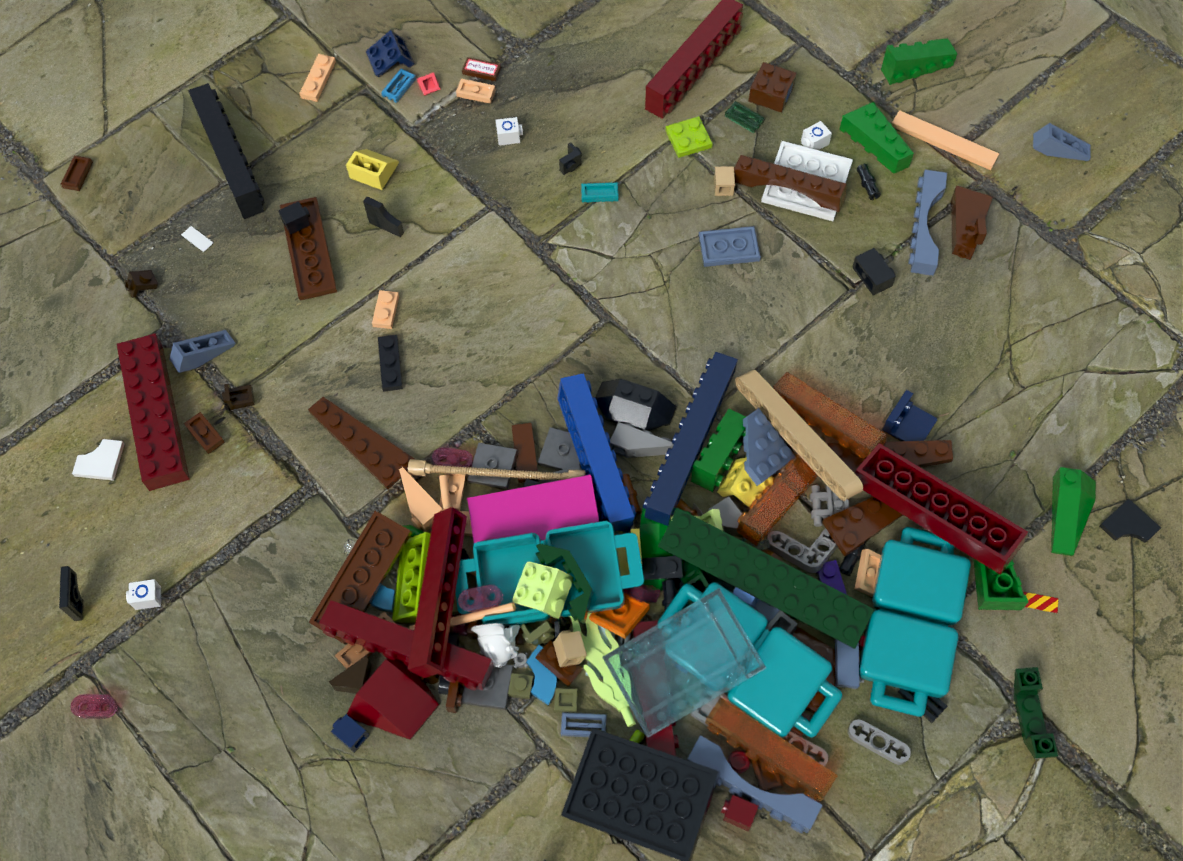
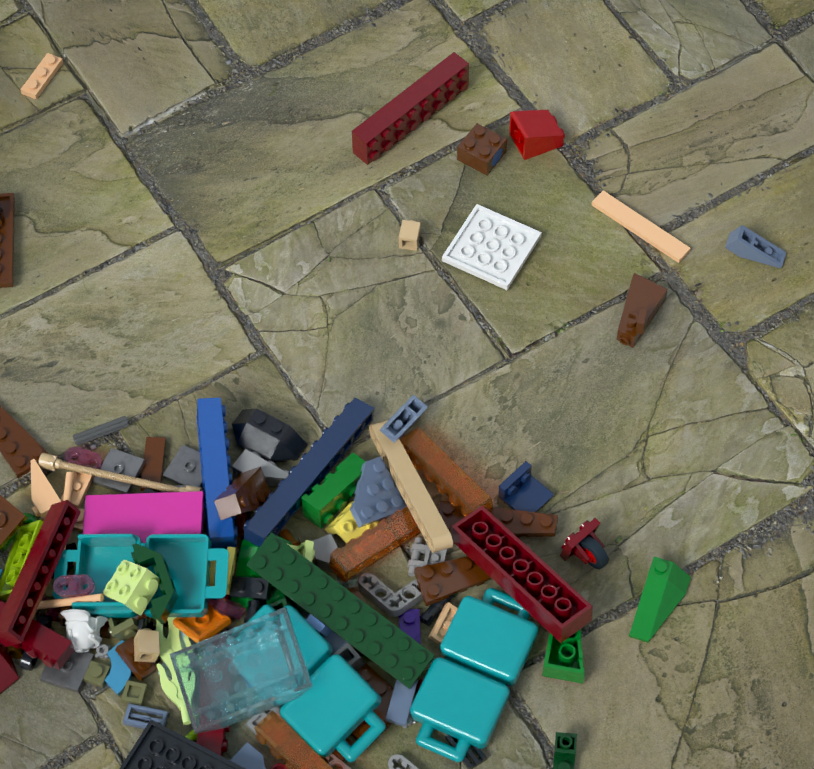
camera: 10 degrees right, 5 degrees down
light yellow slope [346,149,399,190] -> none
black tile [363,197,404,238] -> none
dark blue bracket [366,30,414,77] -> none
light nougat plate [372,290,399,329] -> none
black plate [378,335,403,392] -> none
dark azure tile [381,69,416,103] -> none
coral slope [417,72,440,96] -> none
reddish brown plate [446,681,464,713] -> none
light nougat plate [456,79,495,104] -> none
tile [462,57,501,82] -> none
white brick [496,117,523,145] -> none
black bracket [559,143,582,175] -> none
teal tile [581,182,619,203] -> none
lime plate [665,116,712,158] -> none
sand blue tile [698,226,761,267] -> none
clear green tile [725,101,765,133] -> none
reddish brown arch [734,155,847,212] -> none
white brick [801,121,832,150] -> none
green wedge [839,102,914,174] -> none
black brick [852,248,896,296] -> none
black pin [856,164,881,200] -> none
green wedge [881,38,957,85] -> none
sand blue arch [908,170,947,276] -> none
sticker [1023,592,1058,613] -> none
black tile [1099,499,1161,543] -> none
none -> dark grey axle [73,416,129,445]
none -> reddish brown wedge [214,466,272,520]
none -> sand blue slope [380,395,428,443]
none -> red slope [509,109,565,160]
none -> plate [560,518,609,570]

